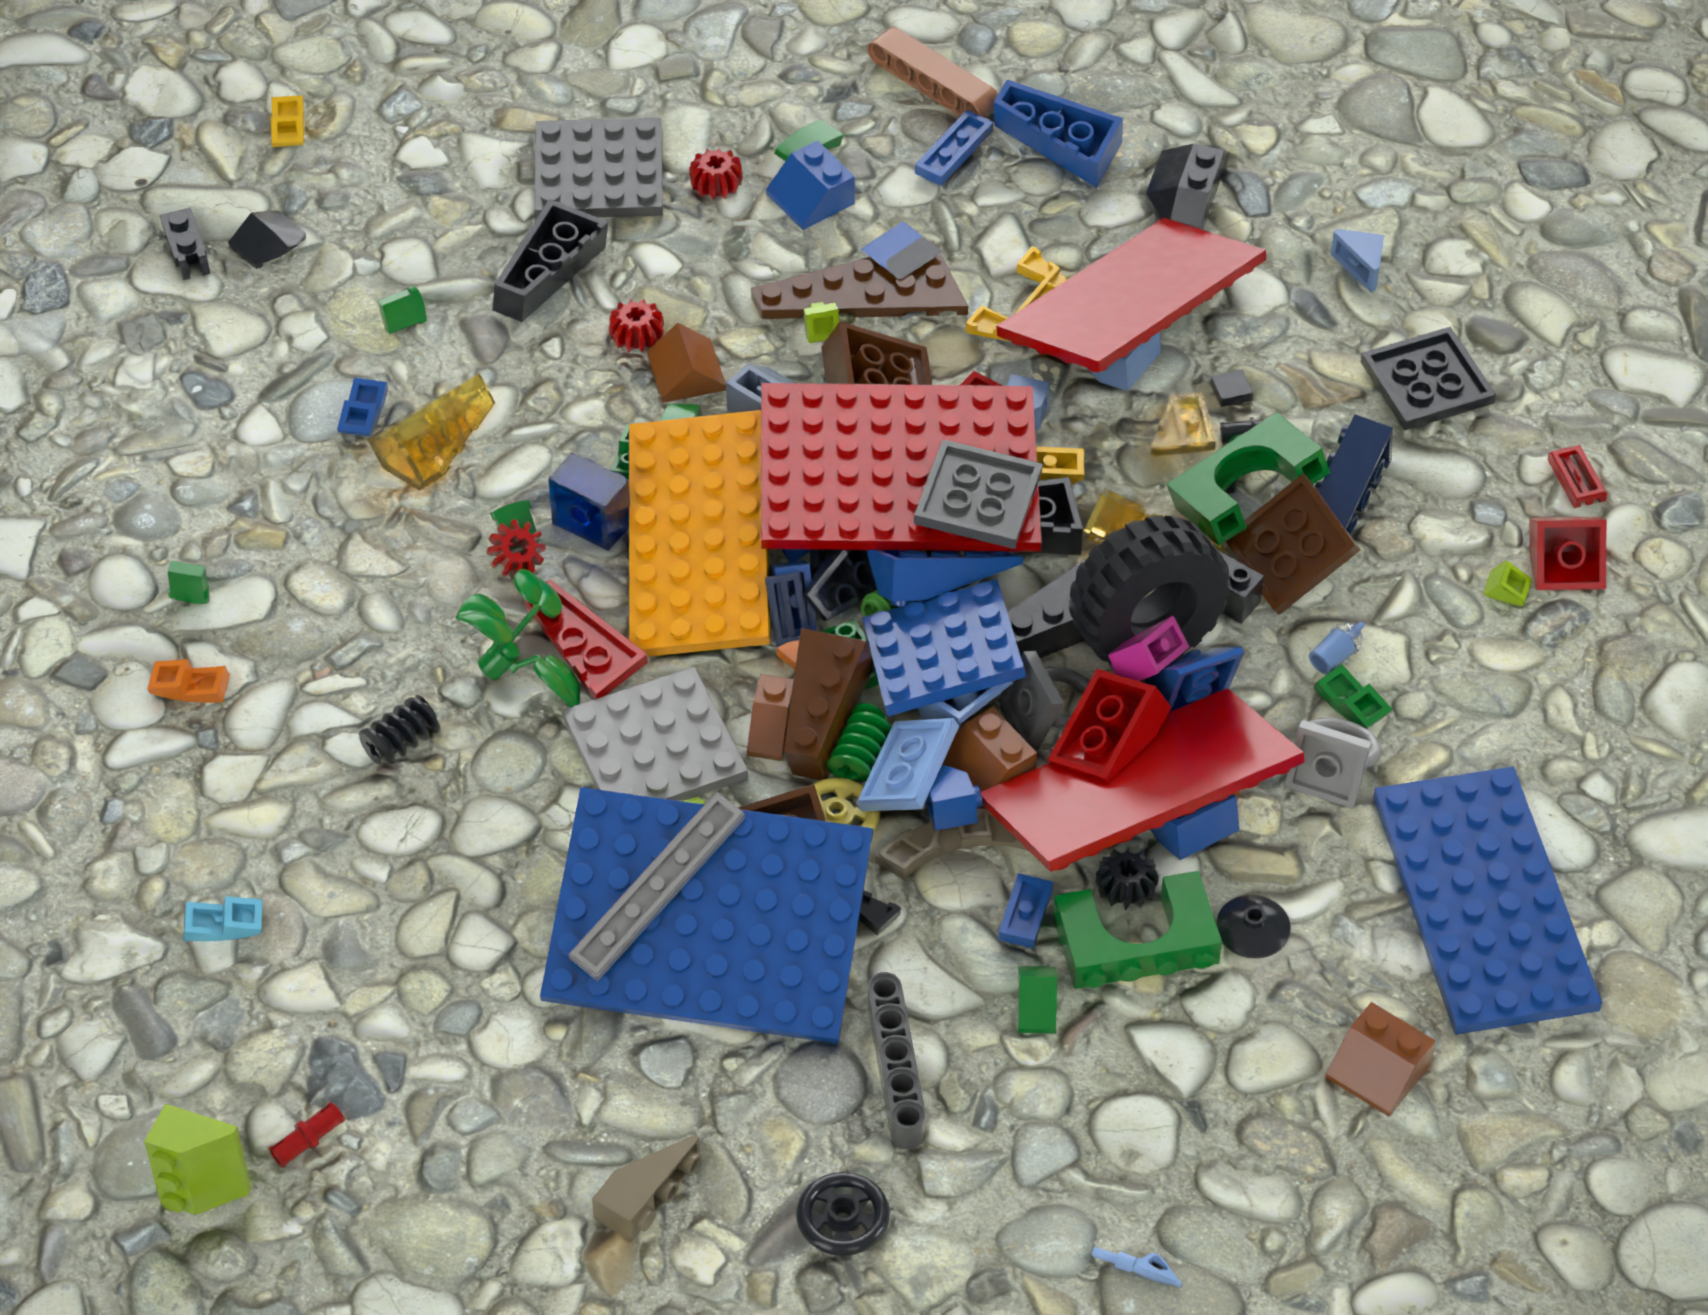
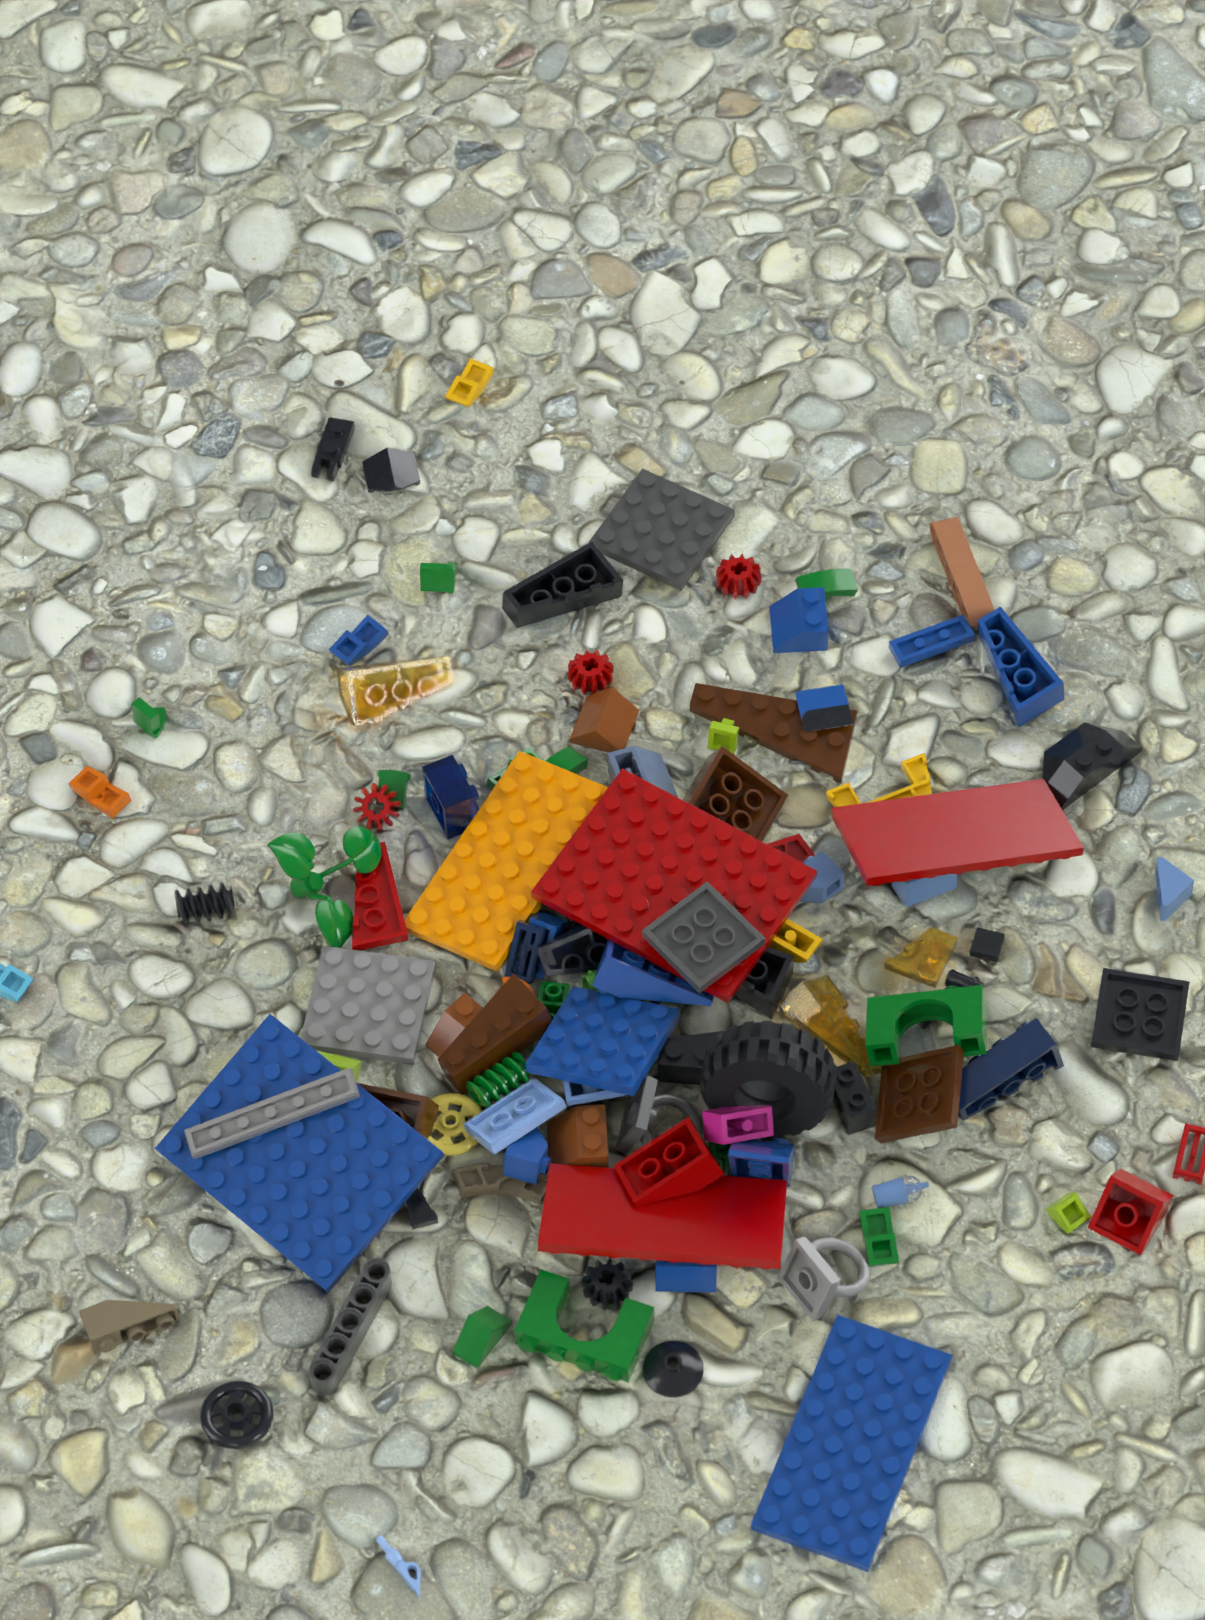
camera: 35 degrees right, 5 degrees up
blue plate [998,873,1054,949] -> none
slope [1325,1002,1436,1117] -> none

